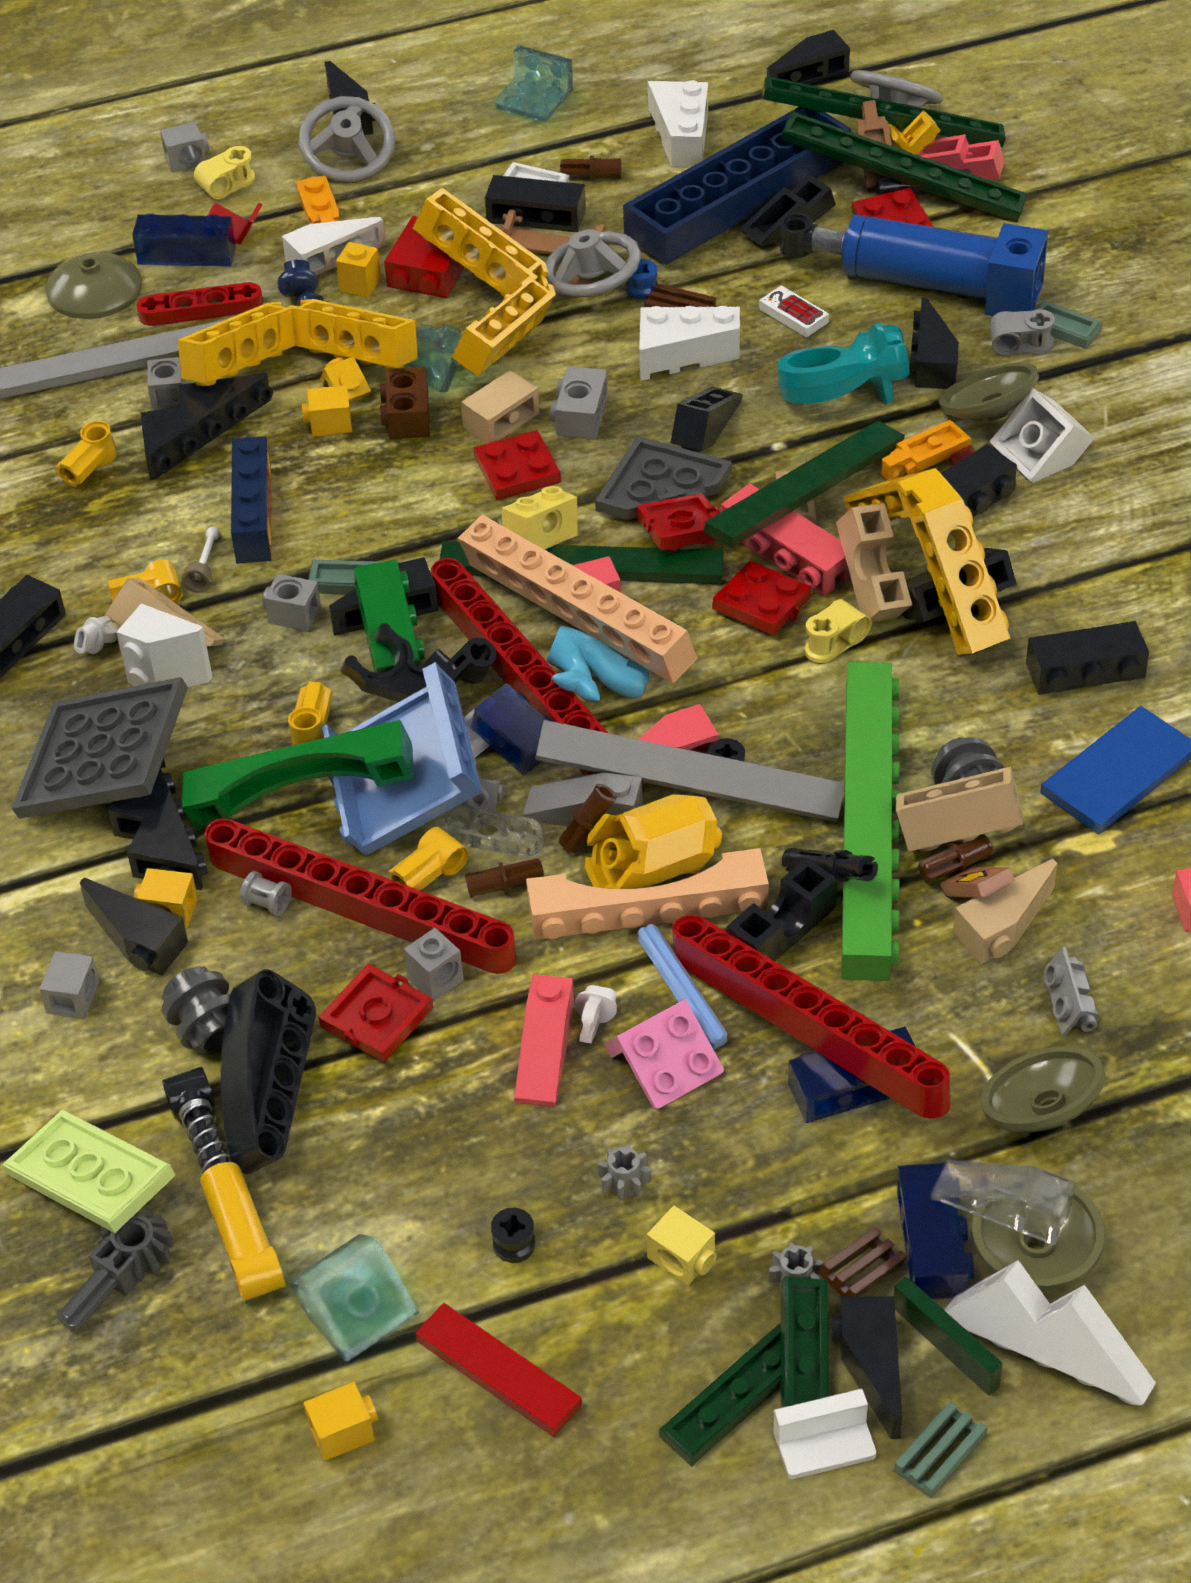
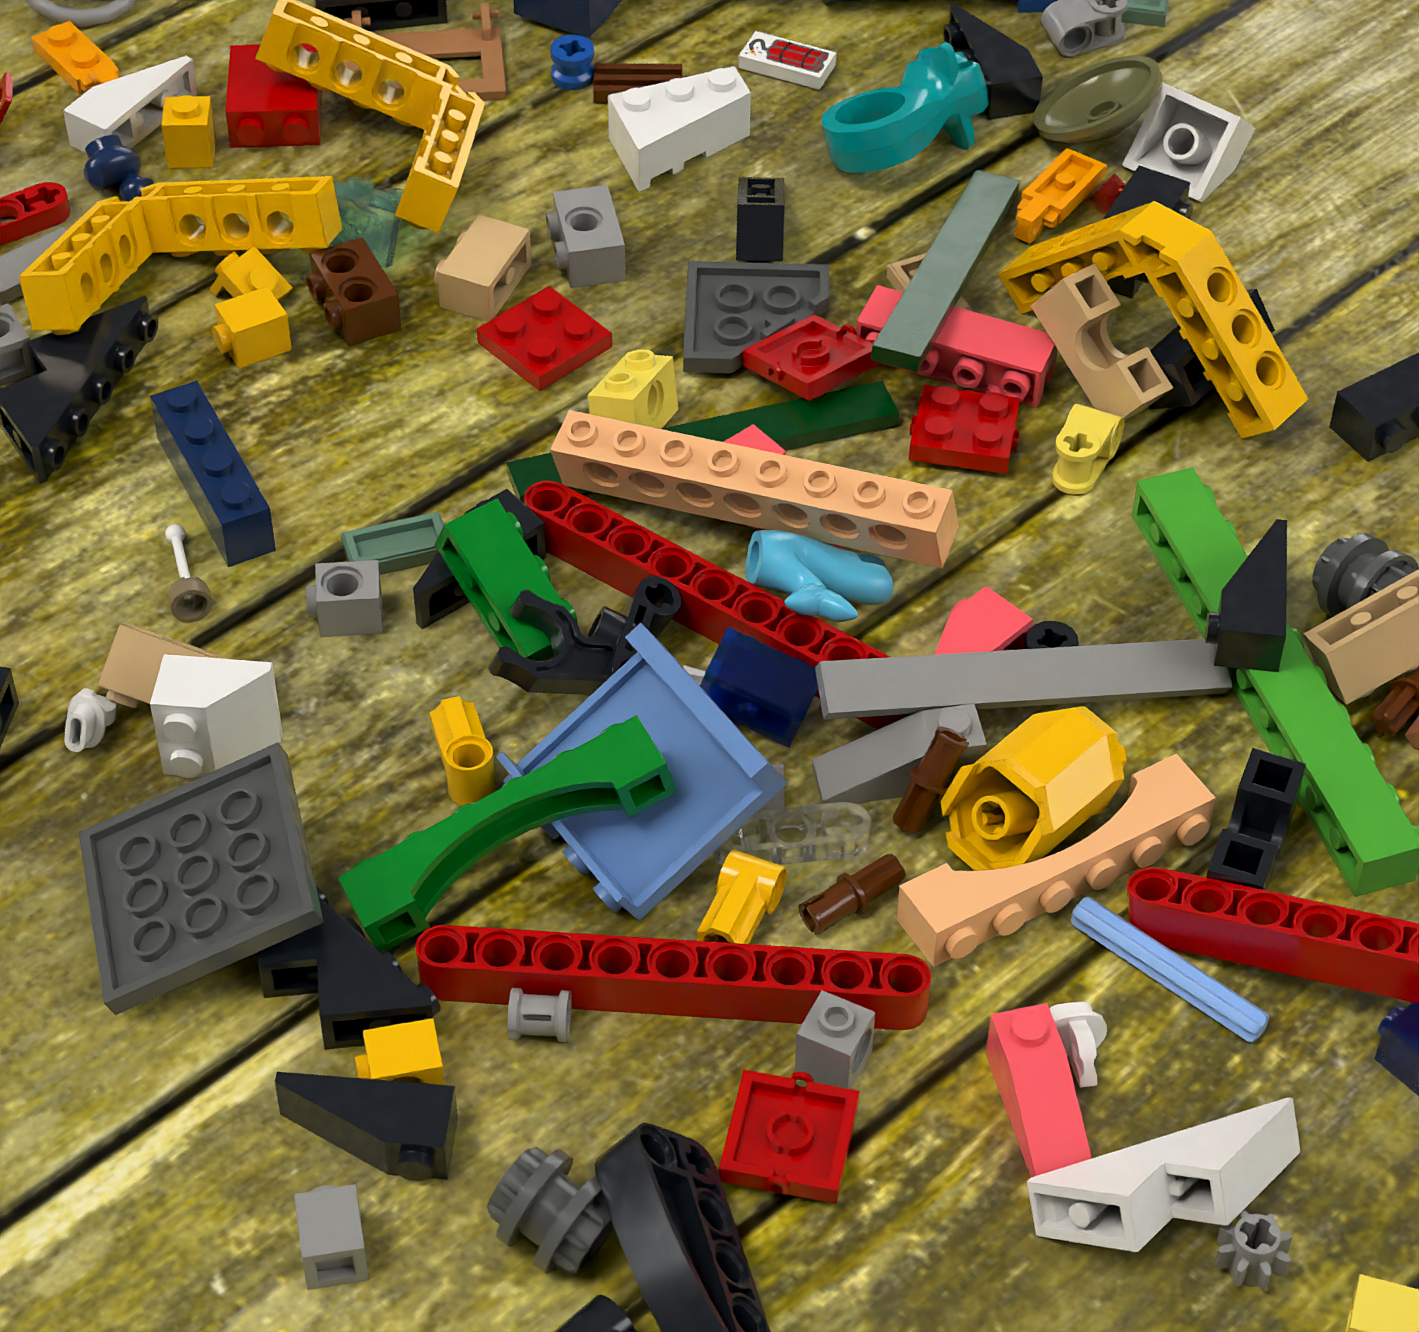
camera: 25 degrees left, 0 degrees up
yellow piece [107,559,183,603] -> none
light grey piece [546,229,642,298] -> none
bright pink bracket [604,999,724,1109] -> none
black pin [782,848,878,882] -> none
none -> white slope [1027,1097,1301,1252]
none -> black slope [1205,519,1287,672]

